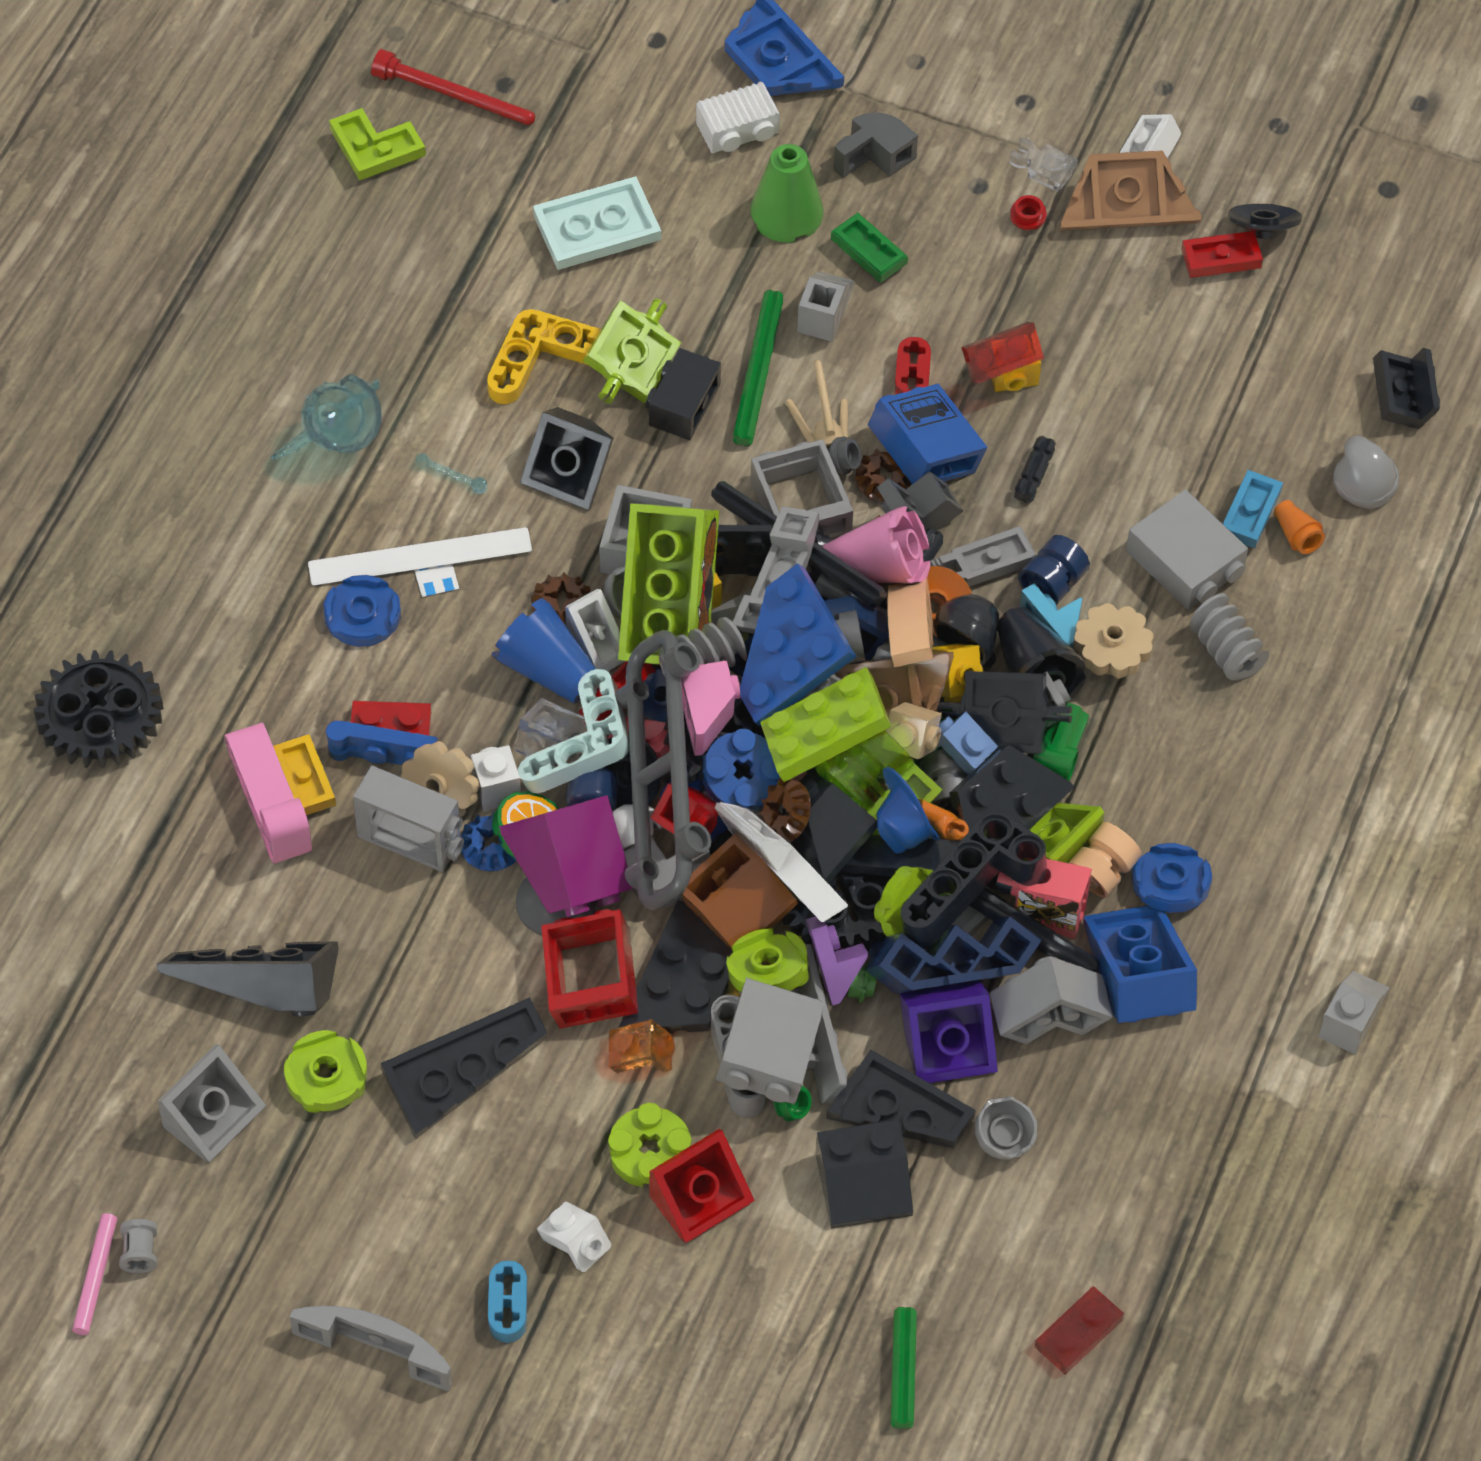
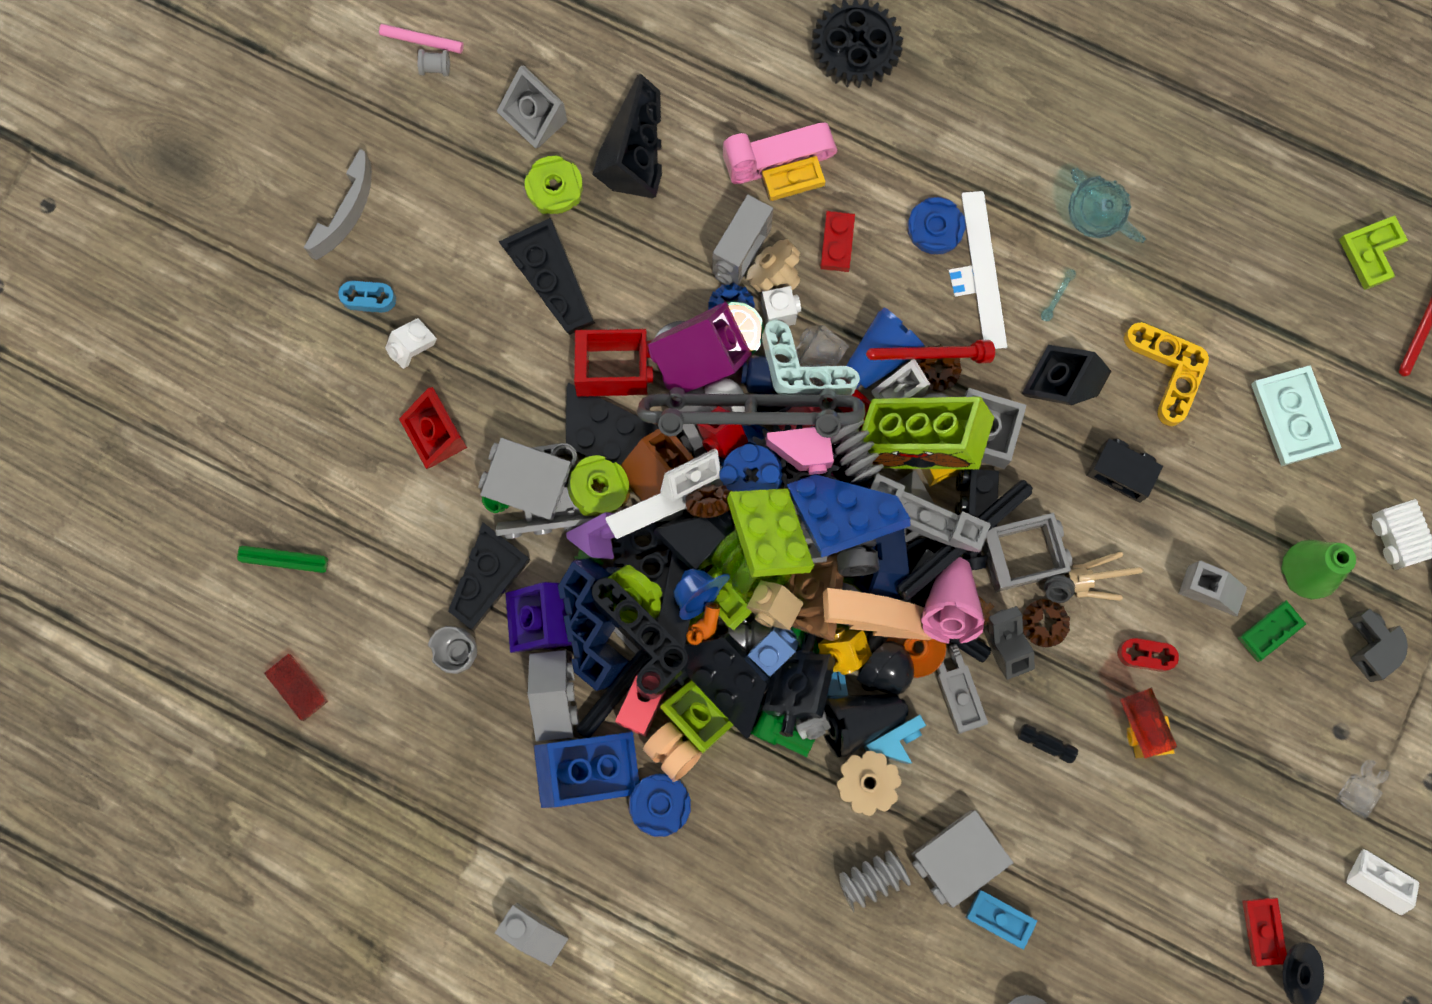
camera: 95 degrees right, 20 degrees up
blue plate [326,721,438,765] -> none
lime plate [583,299,682,404] -> none
clear orange bracket [608,1019,675,1073] -> none
lime plate [608,1102,692,1187] -> none
green axle [733,289,783,447] -> none
black slope [815,1119,913,1229] -> none
blue brick [867,383,988,484] -> none
red plate [1010,195,1047,230] -> none
dark blue wheel [1018,535,1090,605] -> none
medium nougat wing [1060,150,1202,231] -> none
orange cone [1273,500,1325,554] -> none
none -> red piece [866,340,995,364]

